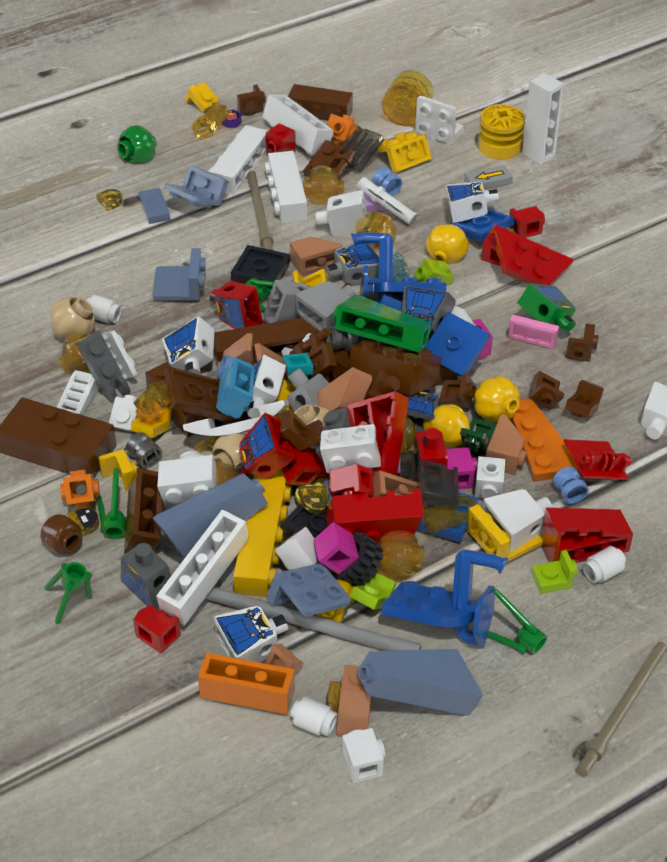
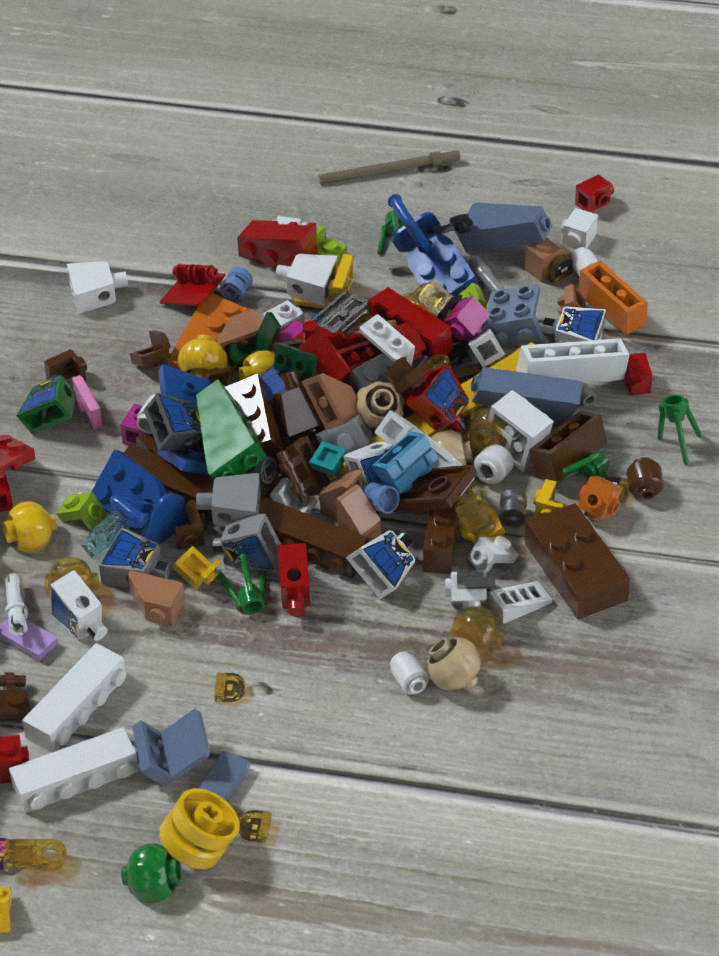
camera: 135 degrees left, 0 degrees up
dark grey torso [121,543,171,610] -> none
sand blue bracket [152,248,206,301] -> none
black plate [230,245,291,289] -> none
dark tan bar [247,171,274,250] -> none
clear yellow plant [303,165,344,205] -> none
reddish brown bracket [565,380,604,418] -> none
none -> yellow wheel [159,788,240,869]
none -> clear yellow tile [214,672,245,702]
none -> dark green bracket [273,340,317,380]
none -> clear yellow brick [411,279,452,316]
none -> black plate [427,214,474,235]
none -> red brick [575,174,614,213]

